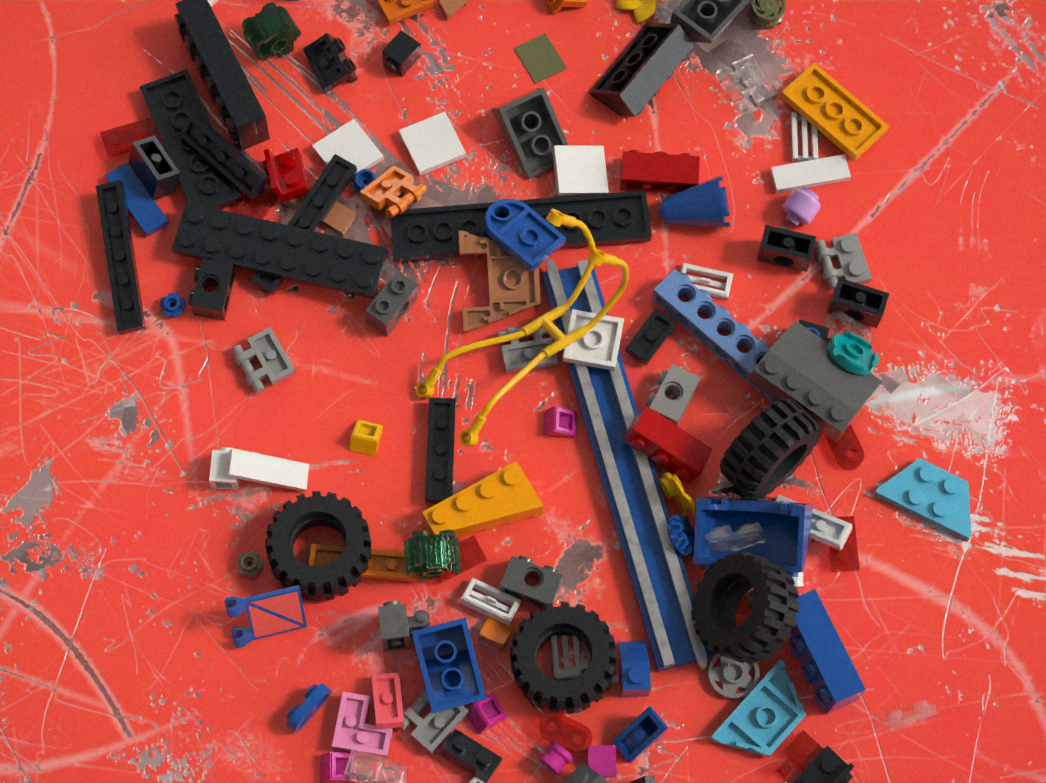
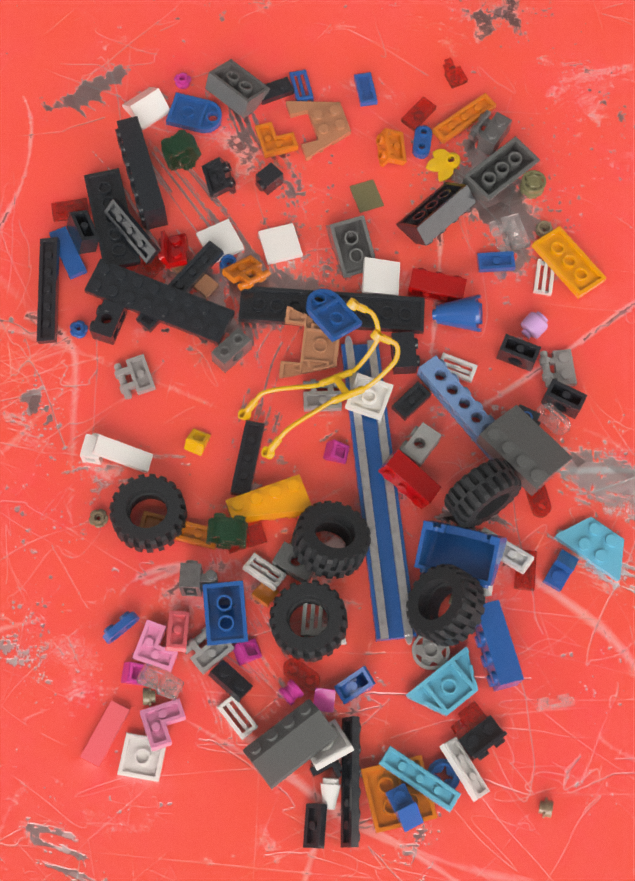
camera: 10 degrees right, 0 degrees up
flag [224,585,307,648] -> none
blue slope [618,641,651,697] -> none
yellow plate [659,472,696,518] -> none
blue gear [668,514,695,556] -> none
clear slope [704,522,766,552] -> none
white tile [770,154,851,194] -> none
teal tile [828,332,879,375] -> none
none -> black tyre [291,501,371,579]
none -> black brick [390,332,420,375]
none -> blue plate [476,251,516,273]
none -> dark tan plate [535,221,553,237]
none -> blue slope [543,549,579,592]

